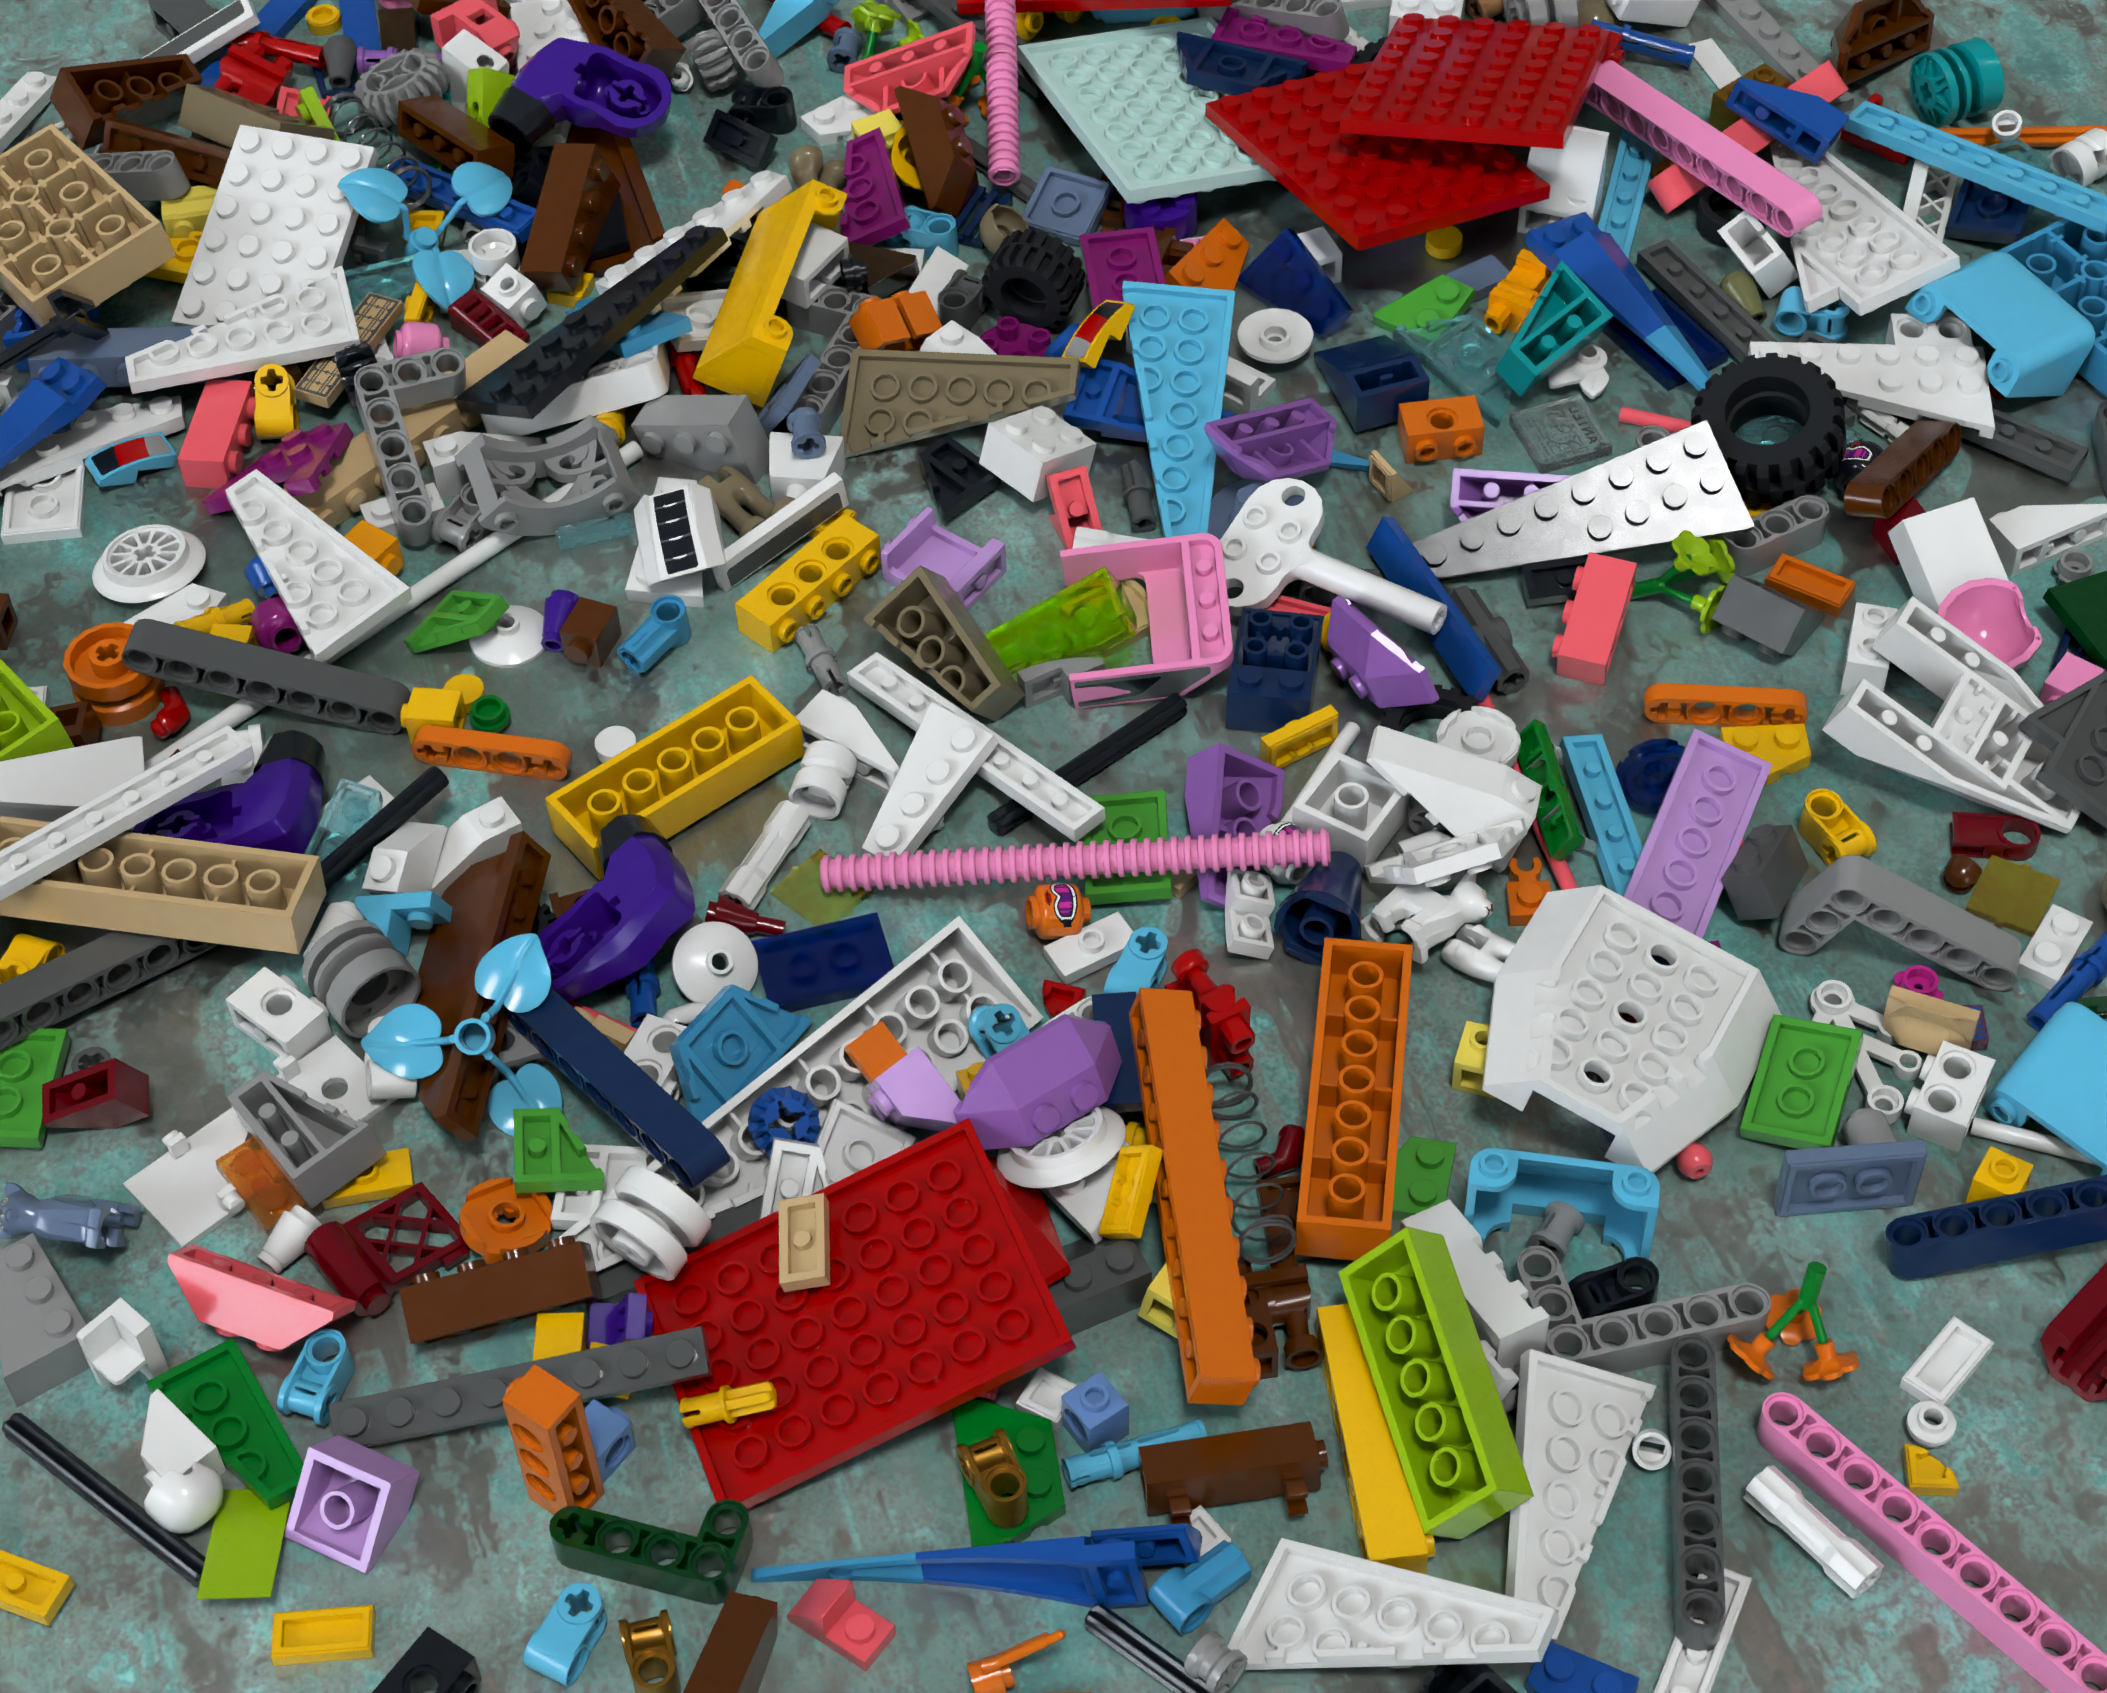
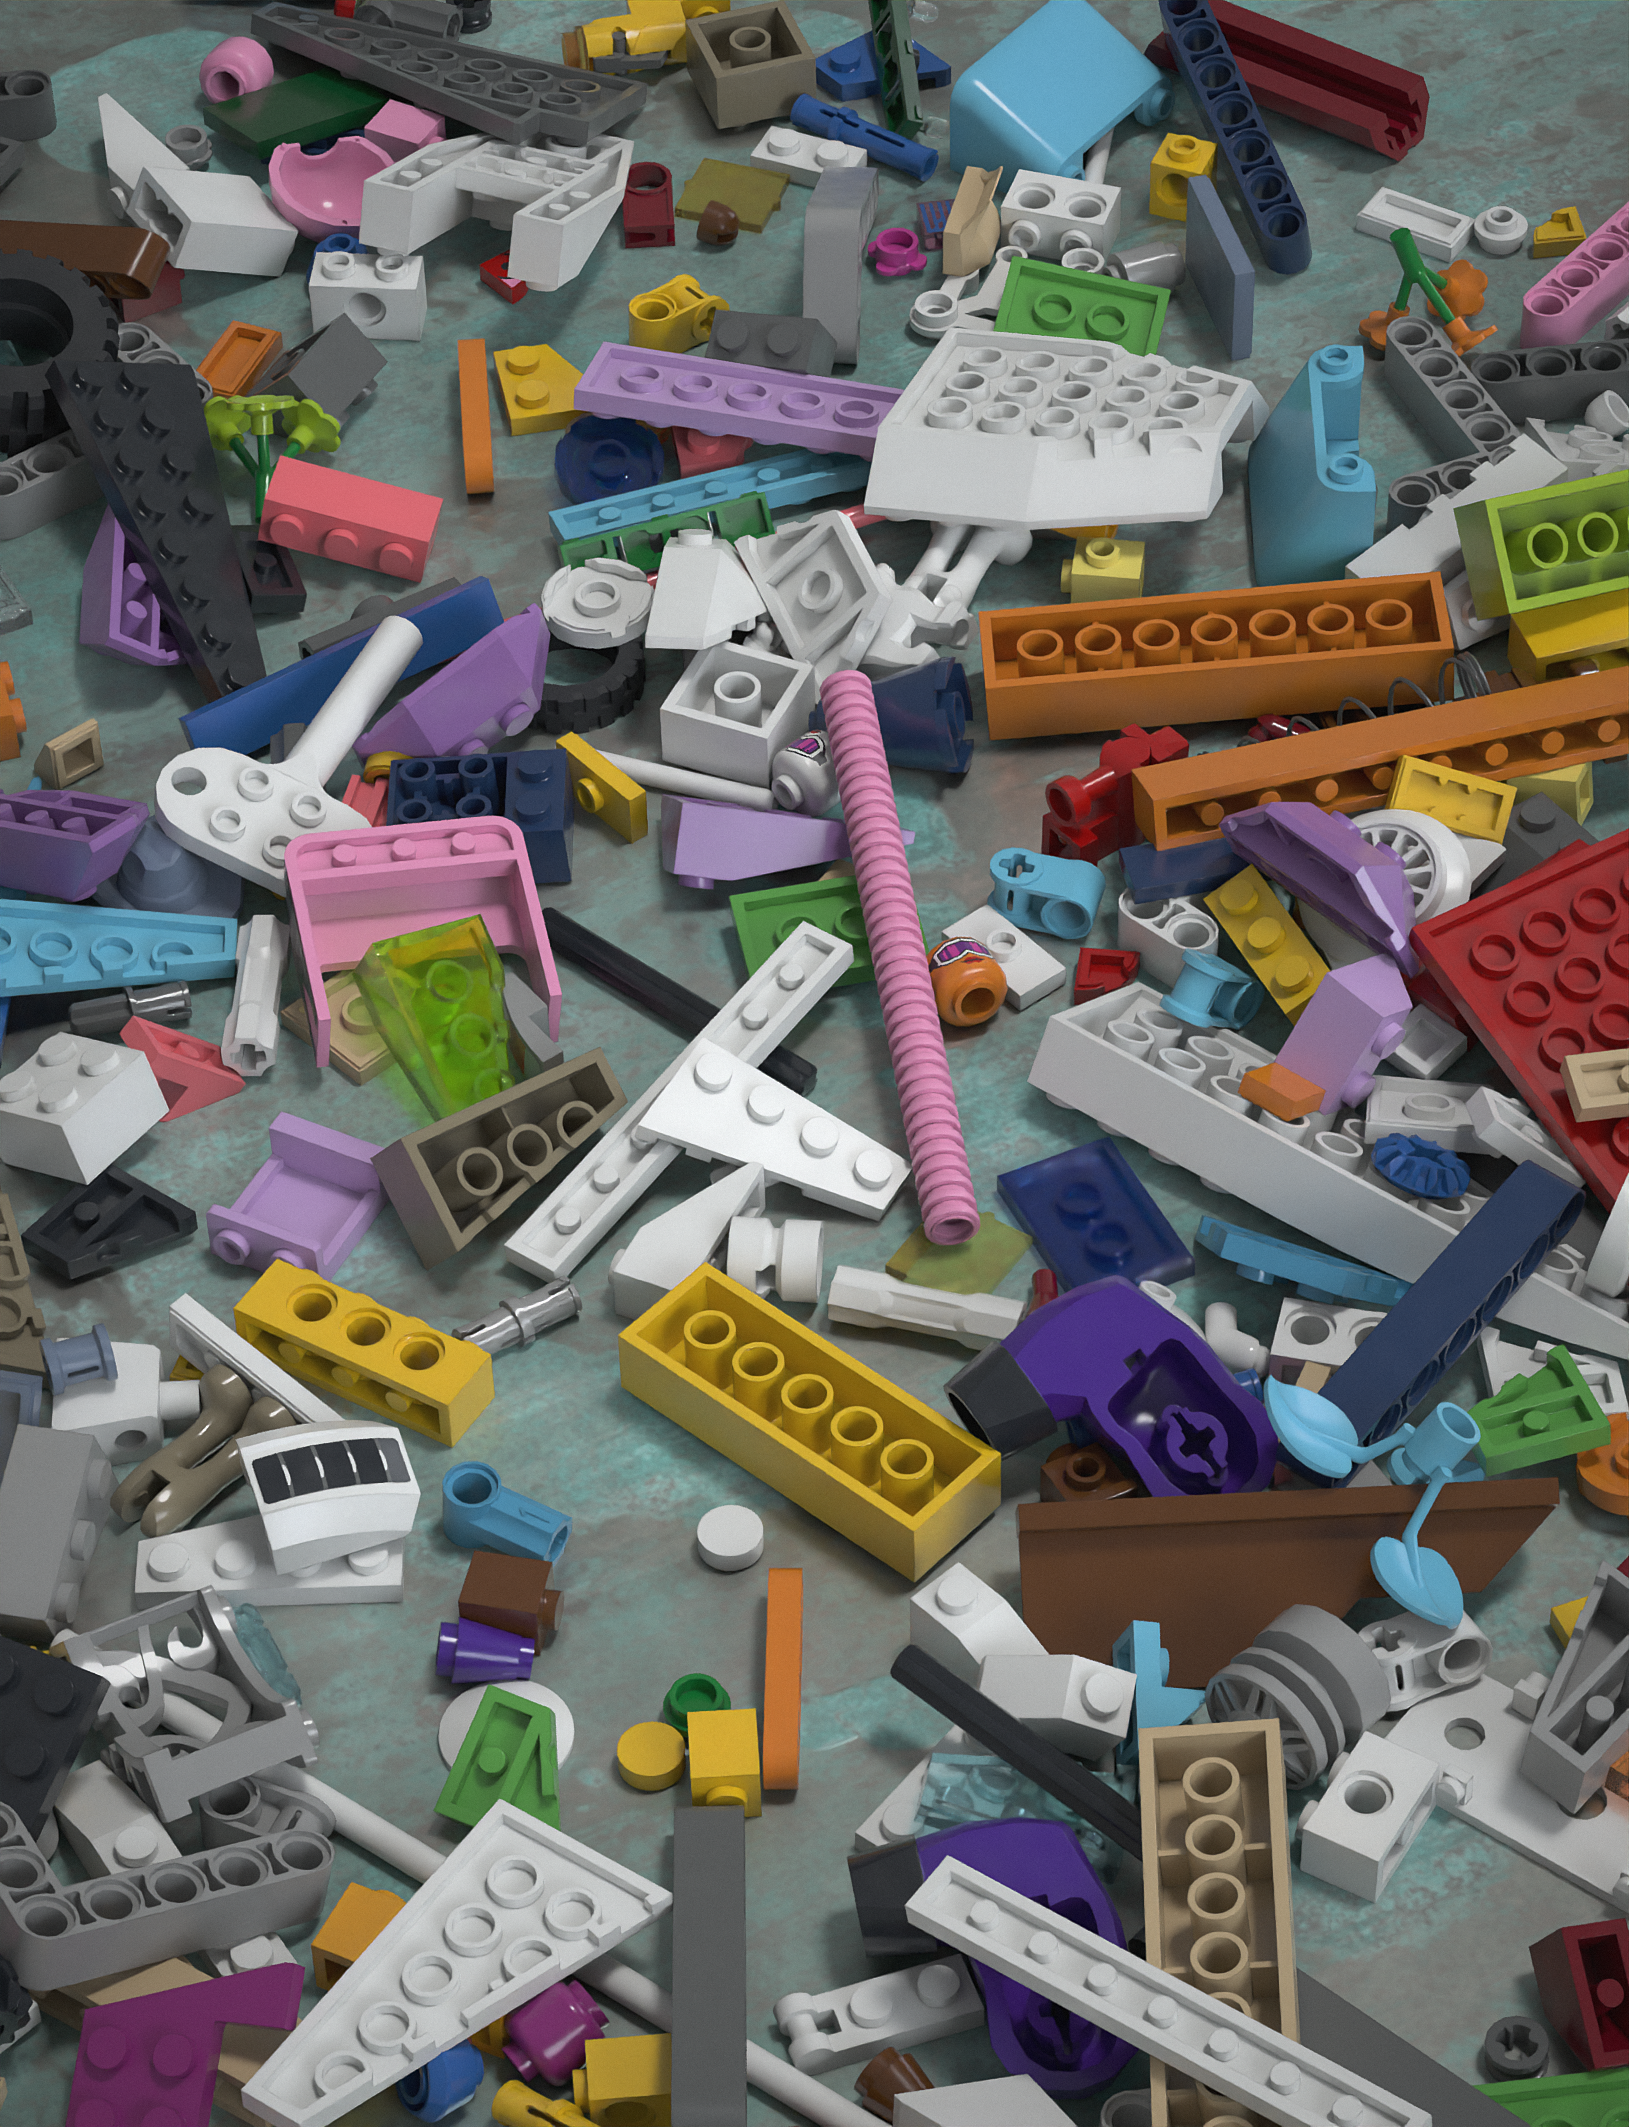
camera: 100 degrees left, 5 degrees down
white slope [1225,868,1276,960] -> none
black piece [1568,1257,1660,1319] -> none

